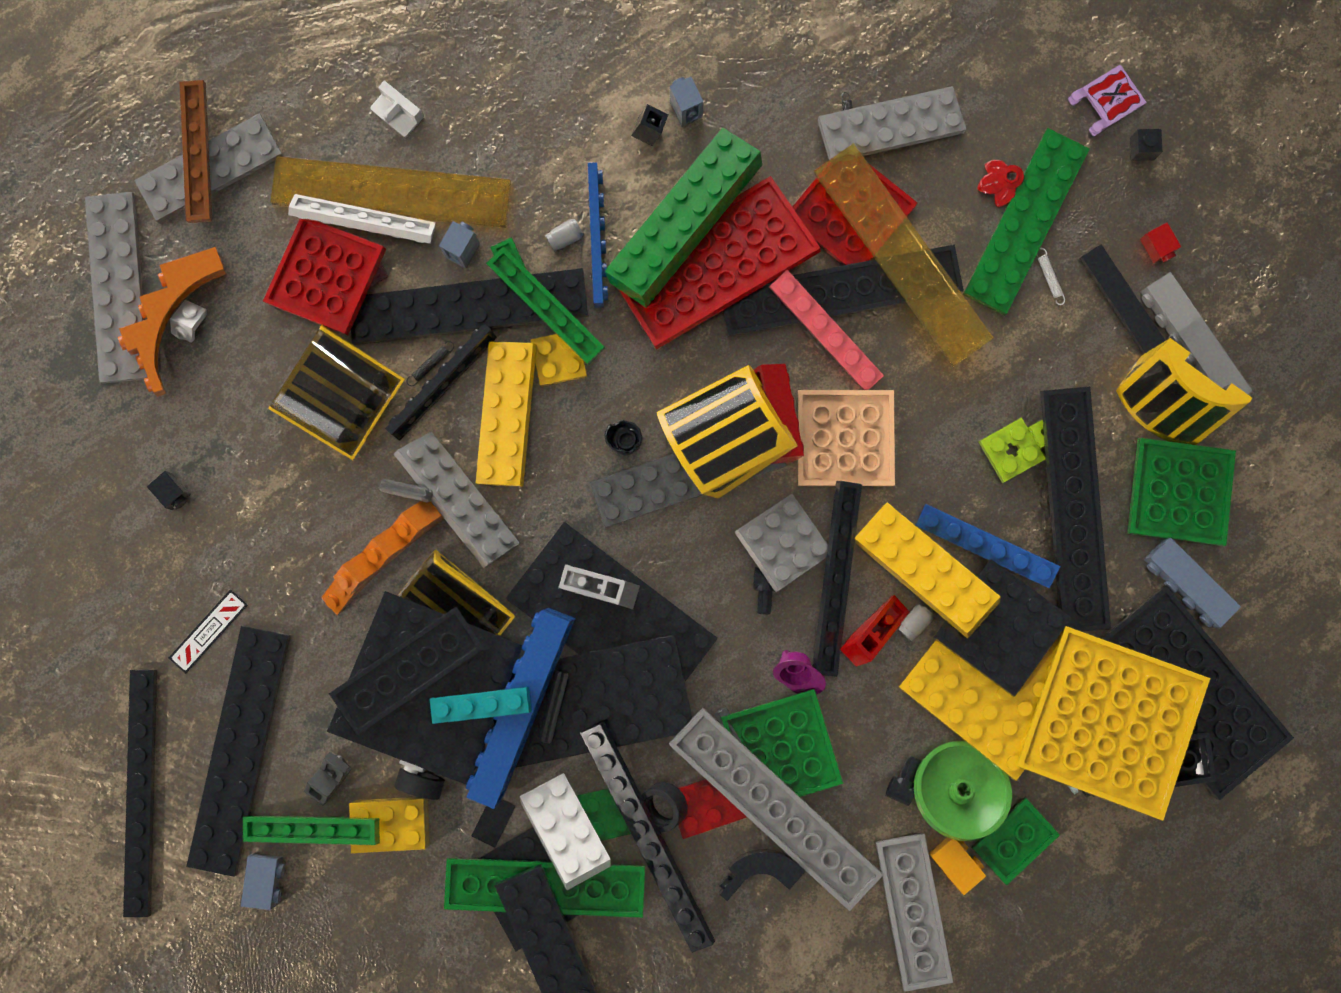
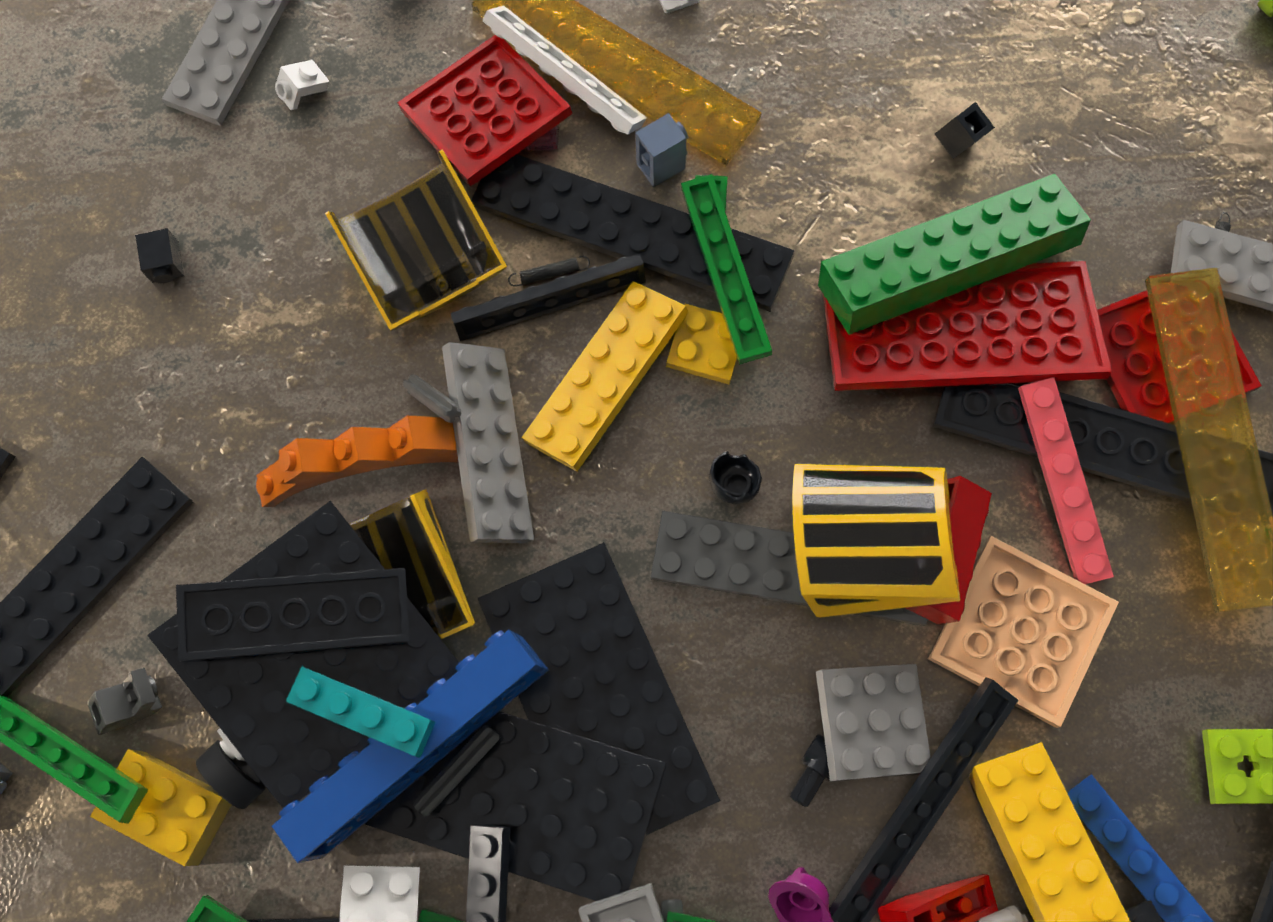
camera: 30 degrees right, 10 degrees down
orange arch [118,247,226,397] -> none
sticker [168,589,248,674] -> none
black sticker [471,800,515,848] -> none
light grey piece [545,219,583,252] -> none
light grey slope [558,565,640,609] -> none
blue plate [588,162,608,308] -> none
sand blue brick [670,77,704,127] -> none

